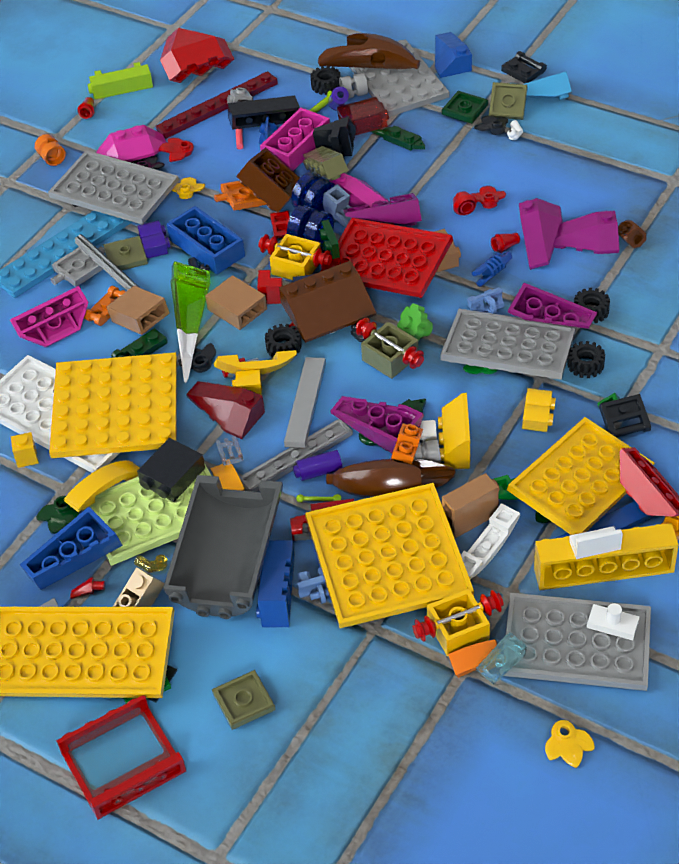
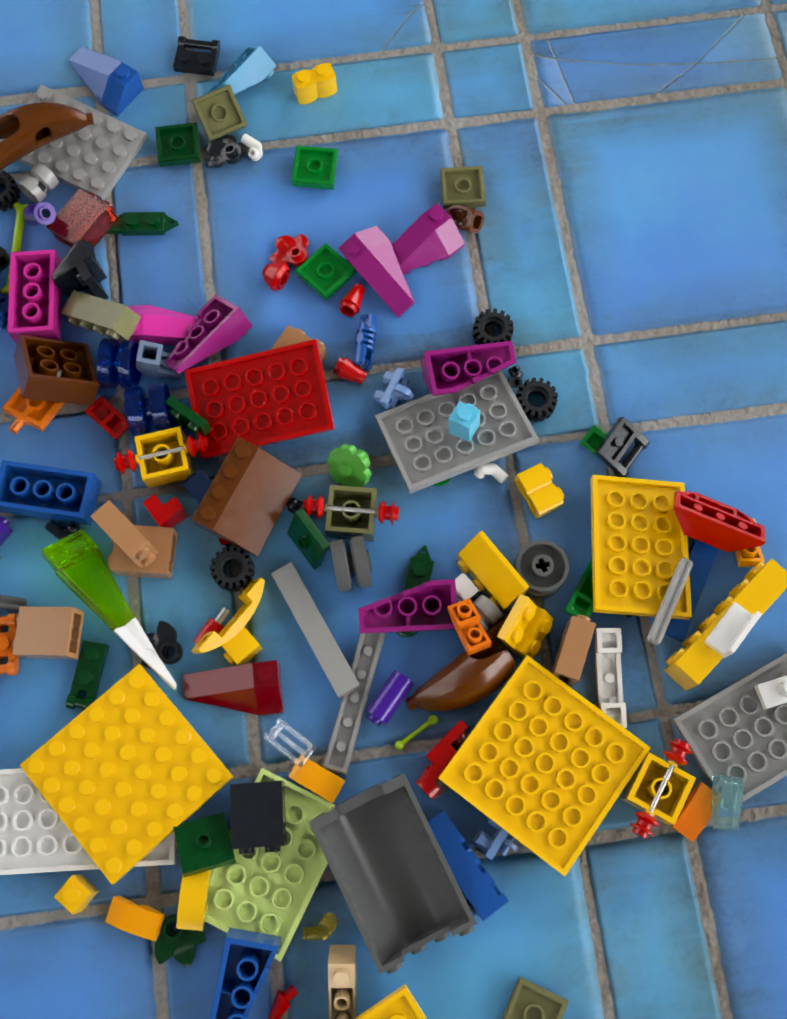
camera: 40 degrees left, 25 degrees up
none -> medium nougat brick [90,500,159,569]
none -> light orange slope [105,895,165,941]
none -> dark green plate [173,812,236,877]
none -> dark green plate [287,509,330,569]
none -> green plate [291,146,338,190]
none -> yellow brick [292,63,337,104]
none -> green plate [295,243,357,301]
none -> dark grey wheel [330,535,372,593]
none -> red cone [333,357,368,385]
none -> olive plate [440,166,486,209]
none -> medium azure brick [448,401,480,442]
none -> white arm [473,463,509,484]
none -> yellow plate [497,594,554,659]
none -> black arm [507,365,523,388]
none -> dark grey wheel [513,540,569,599]
none -> light grey axle [647,558,693,645]

